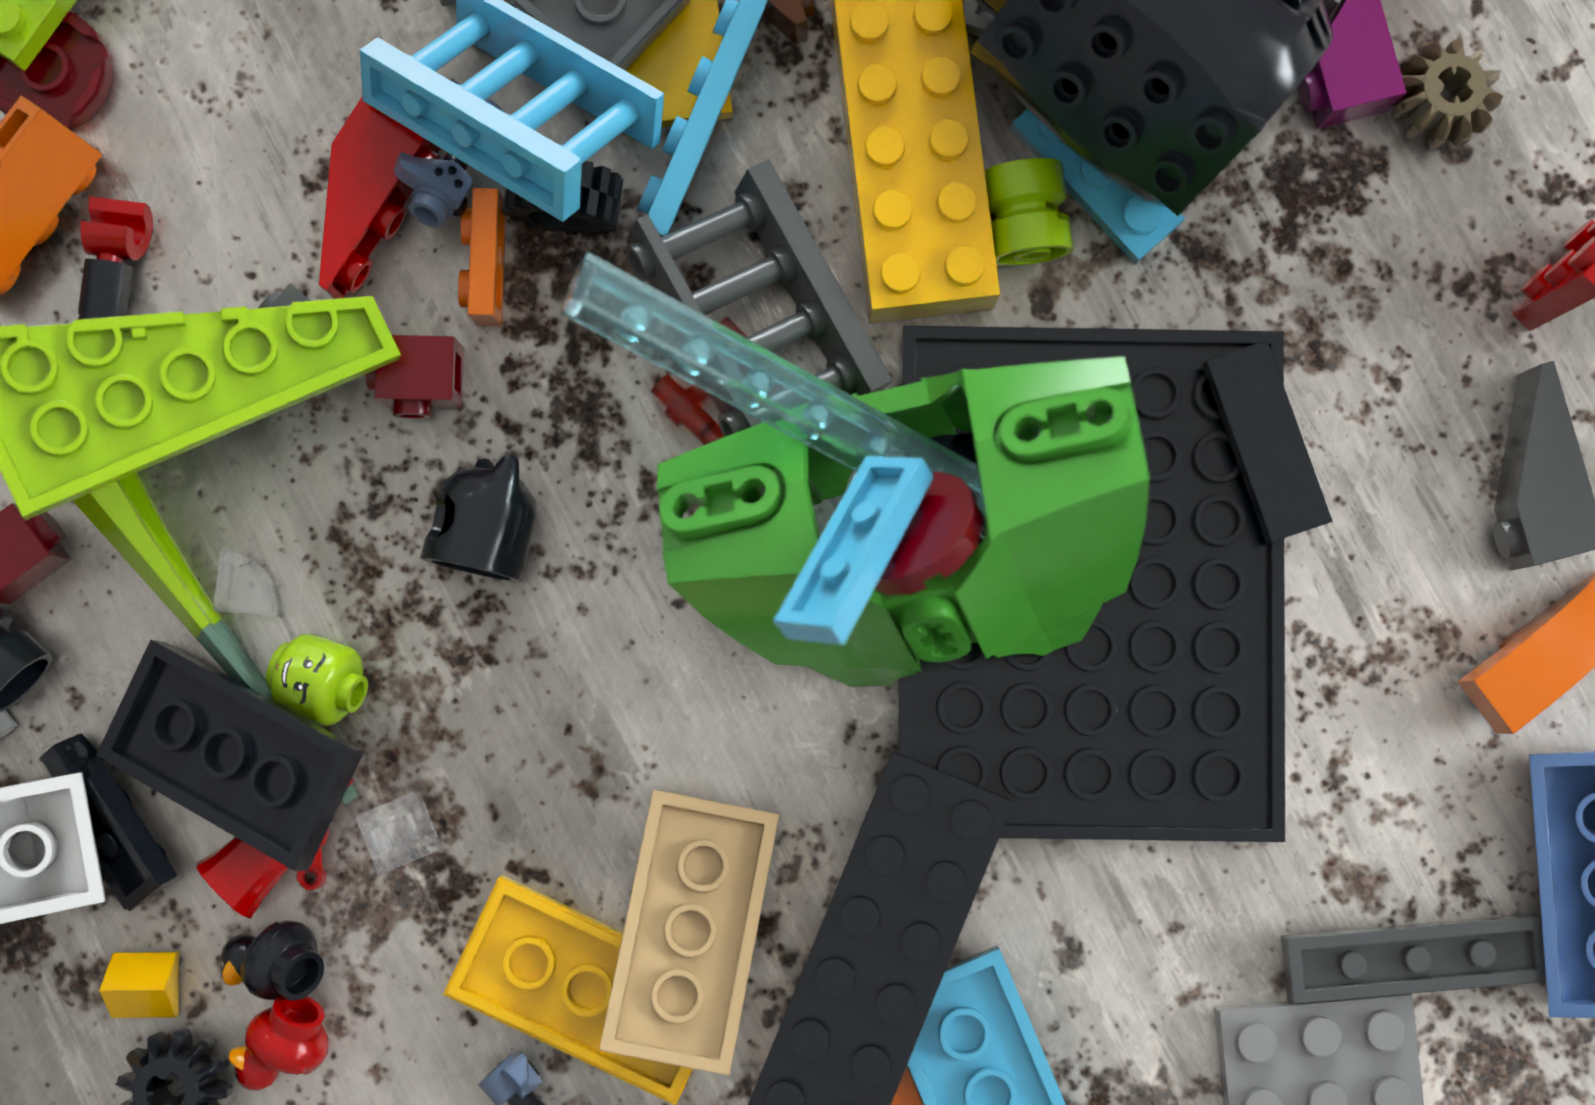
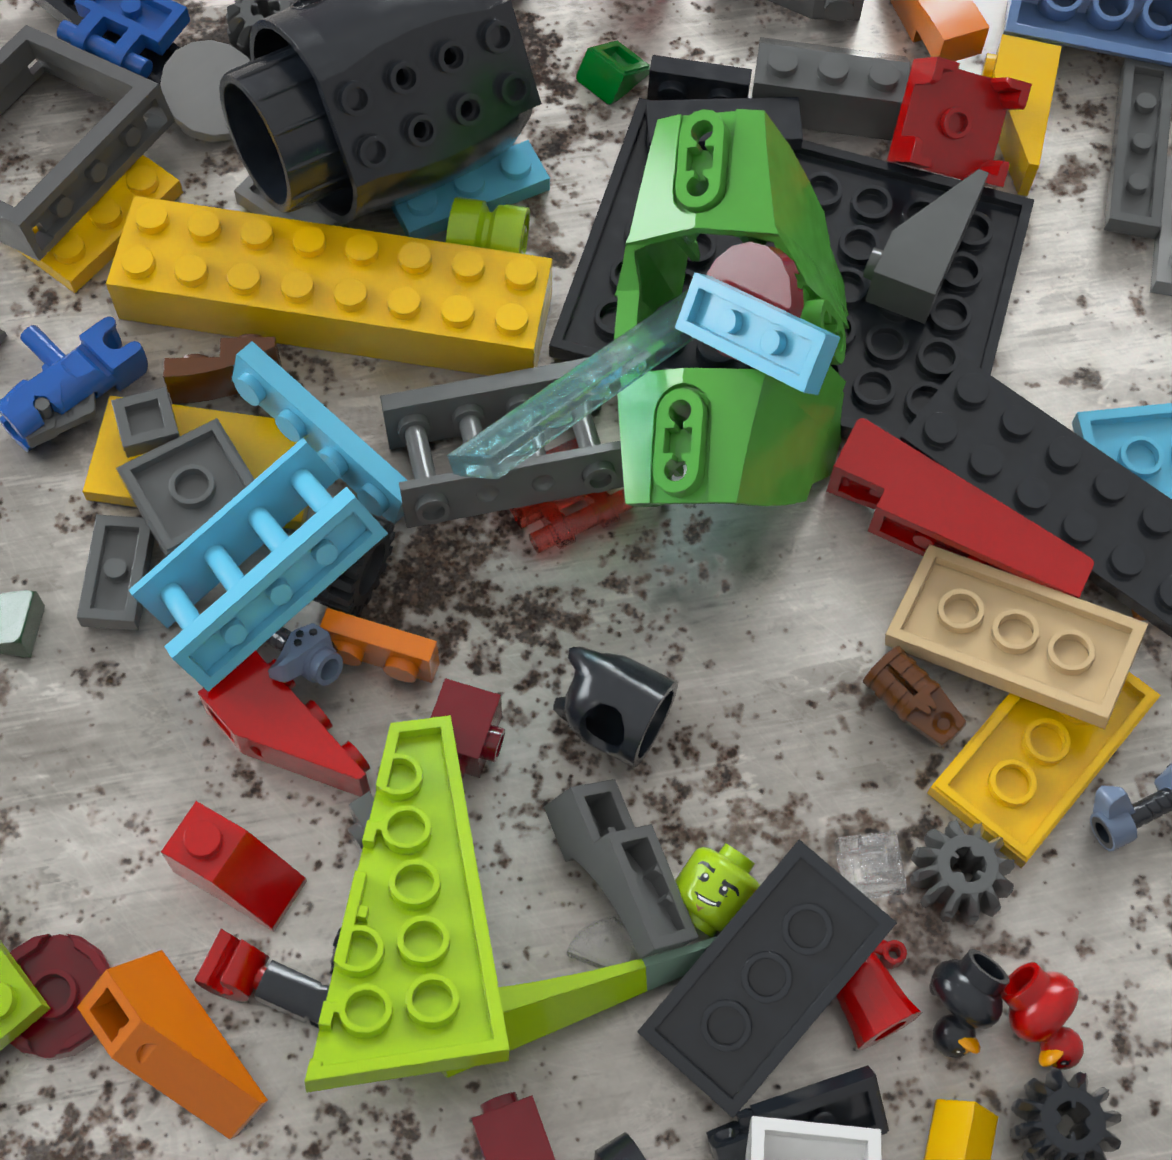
camera: 75 degrees left, 20 degrees down
none -> red slope [161,801,307,932]
none -> dark grey slope [544,779,699,959]
none -> green slope [576,40,650,105]
none -> black plate [647,55,752,101]
none -> dark grey slope [751,37,911,141]
none -> red wedge [826,418,1094,598]
none -> dark grey slope [863,169,989,324]
none -> reddish brown hinge [863,646,966,748]
none -> red panel [887,57,1032,188]
none -> dark grey gear [910,819,1015,926]
none -> yellow slope [981,34,1062,196]

